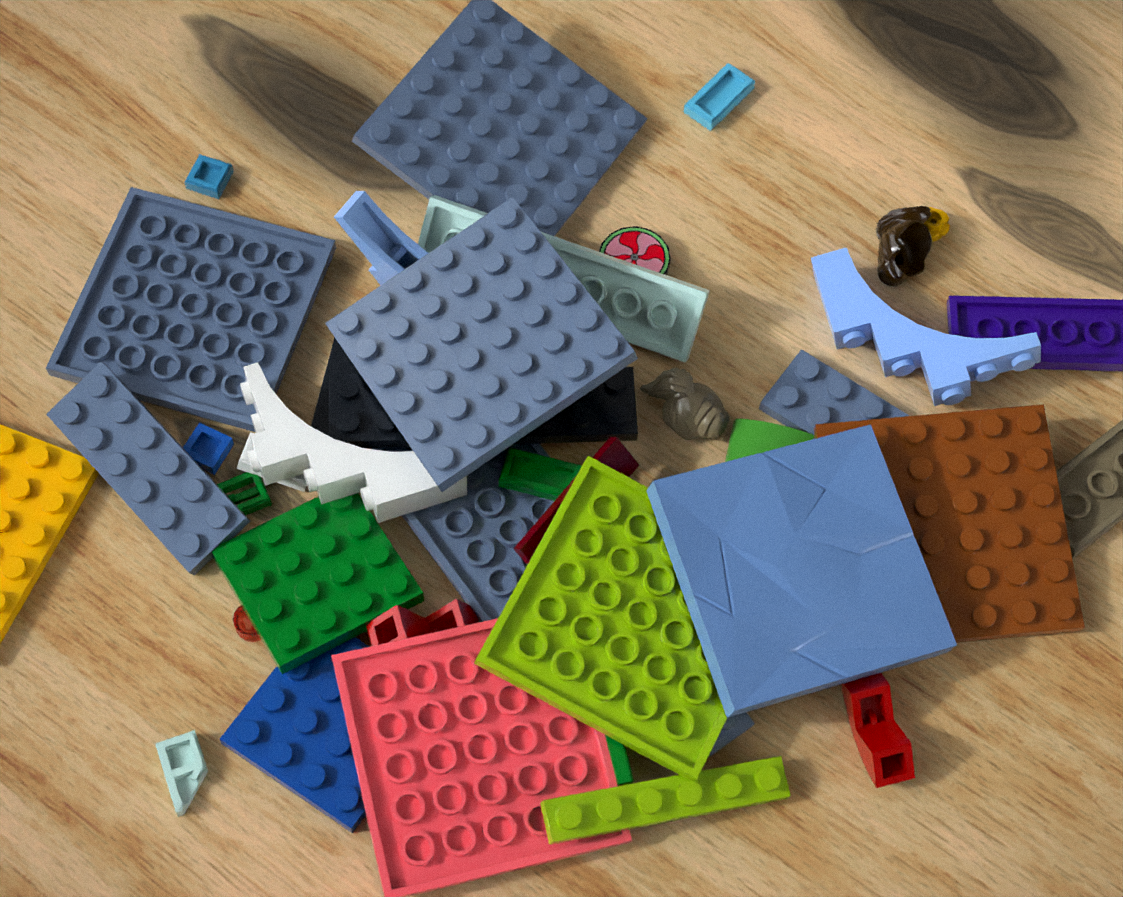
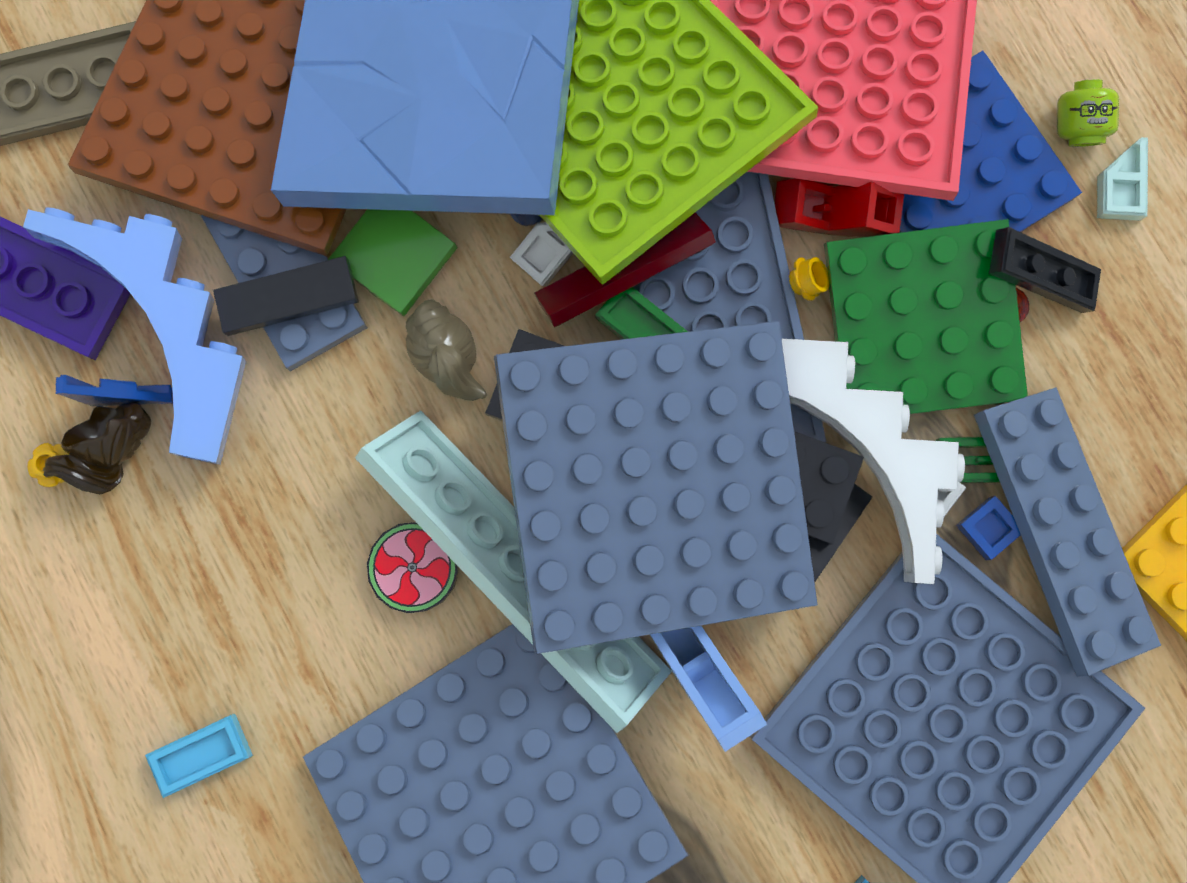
camera: 155 degrees left, 20 degrees up
none -> blue tile [56,375,173,406]
none -> black tile [213,256,359,336]
none -> yellow plate [789,257,830,301]
none -> black tile [989,227,1101,313]
none -> lime head [1057,79,1119,147]

